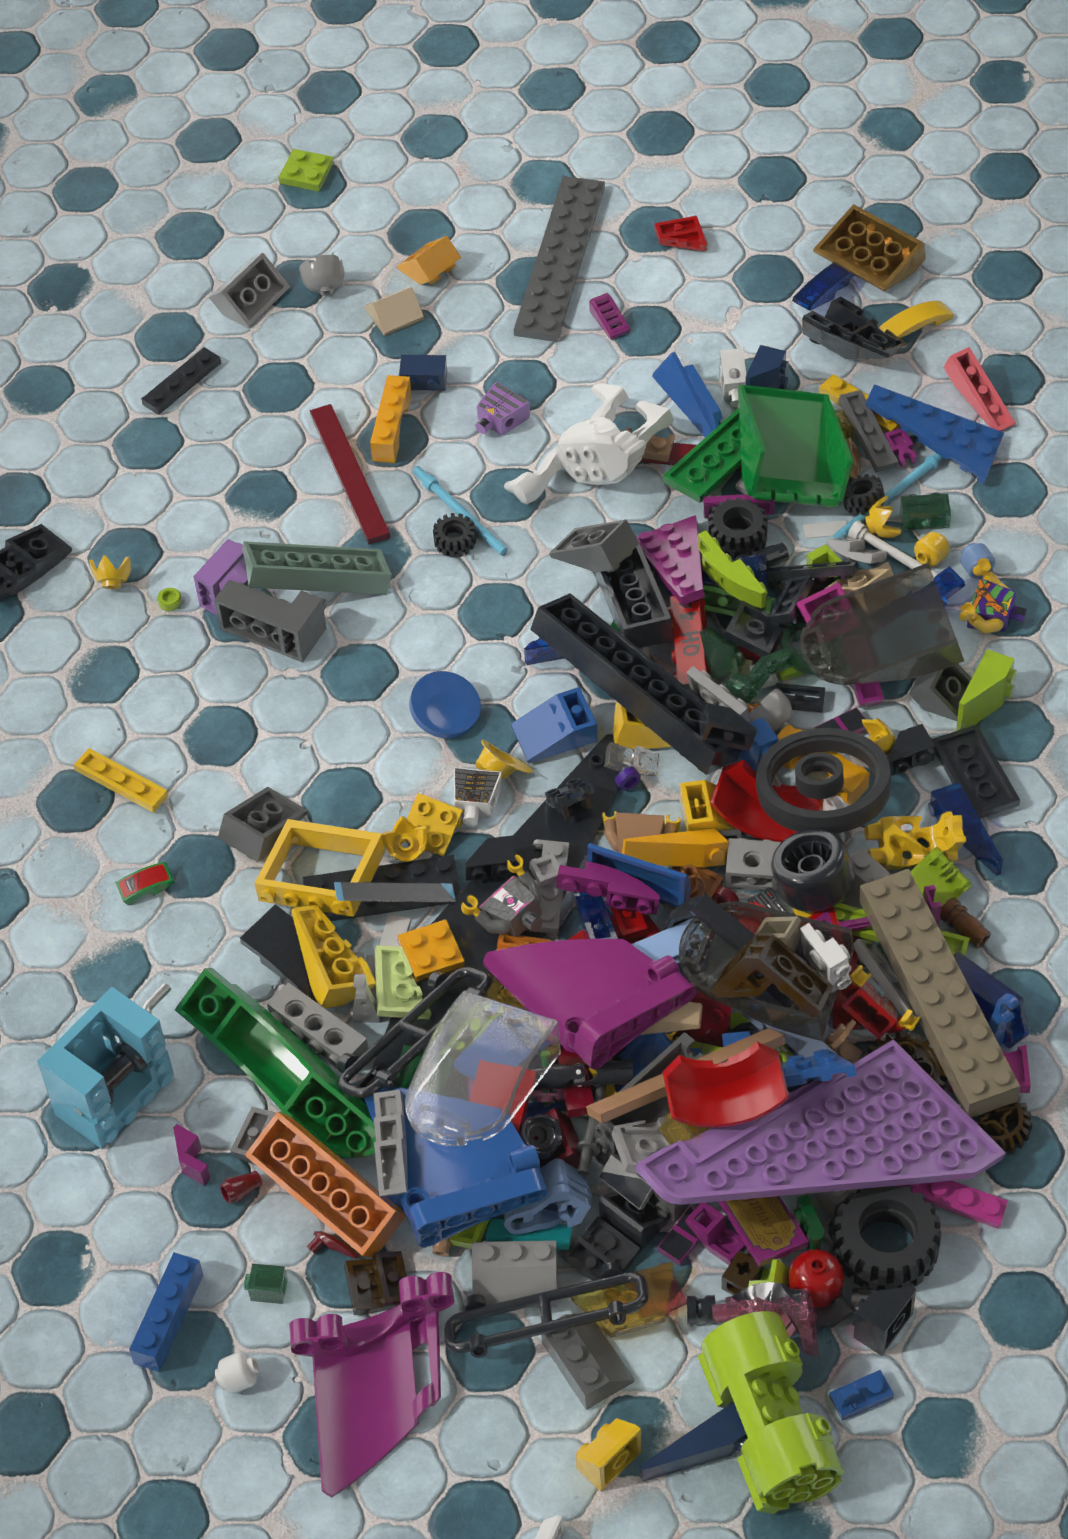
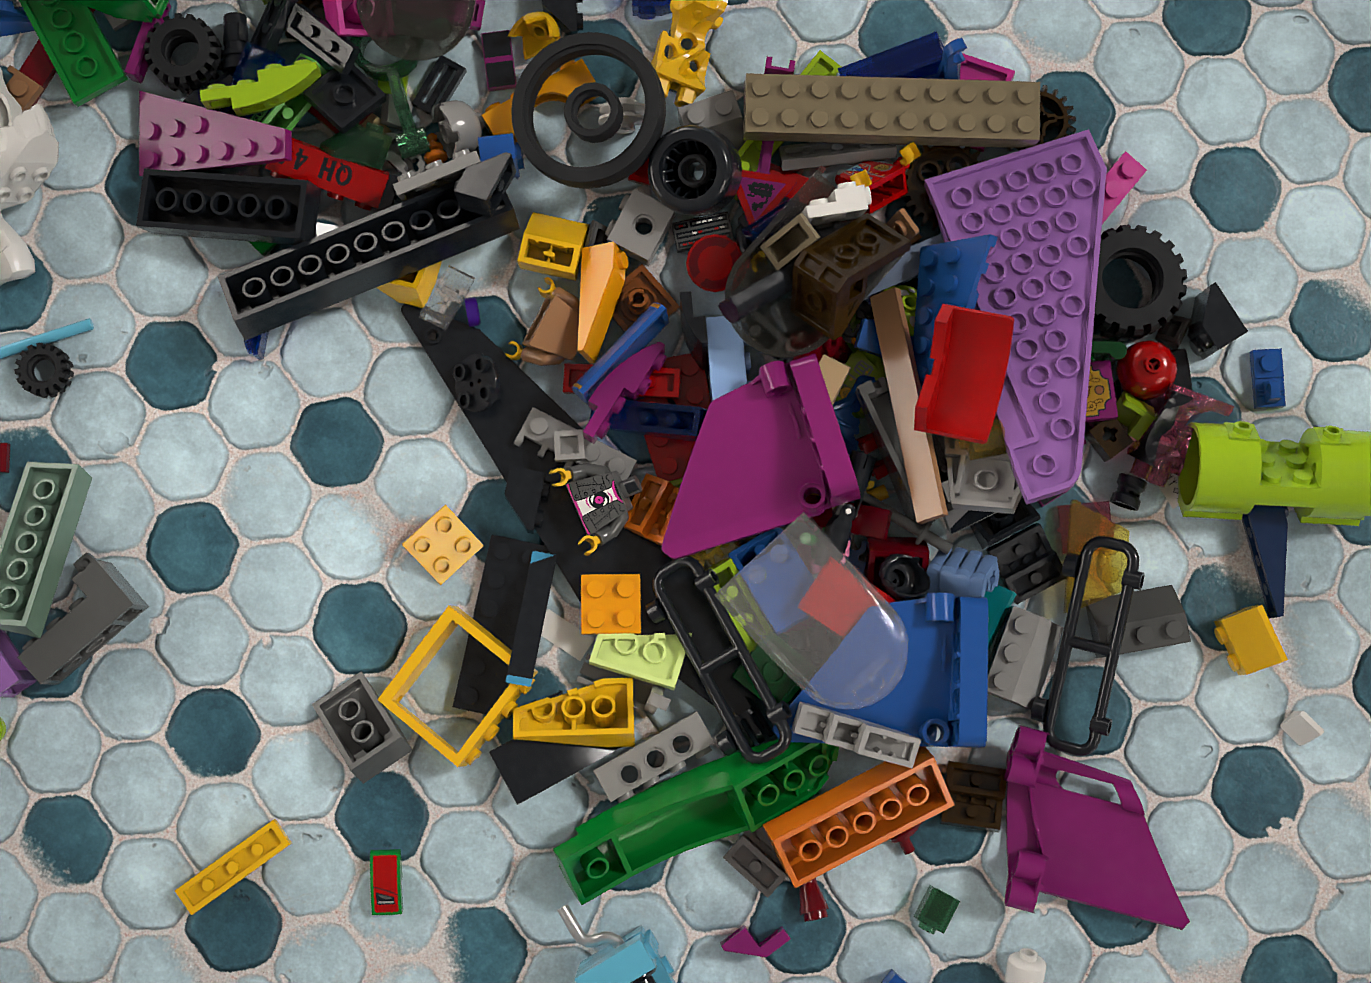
camera: 75 degrees left, 30 degrees up
yellow piece [382,816,427,862] -> none
blue piece [409,671,481,739] -> none
torso [454,768,502,826] -> none
yellow piece [475,739,533,779] -> none
slope [511,687,598,764] -> none
dark grey slope [549,519,639,572] -> none
red panel [711,760,824,843] -> none
dark red tile [713,887,739,910] -> none
lime hinge [910,847,972,906] -> none
reddish brown axle [940,897,991,948] -> none

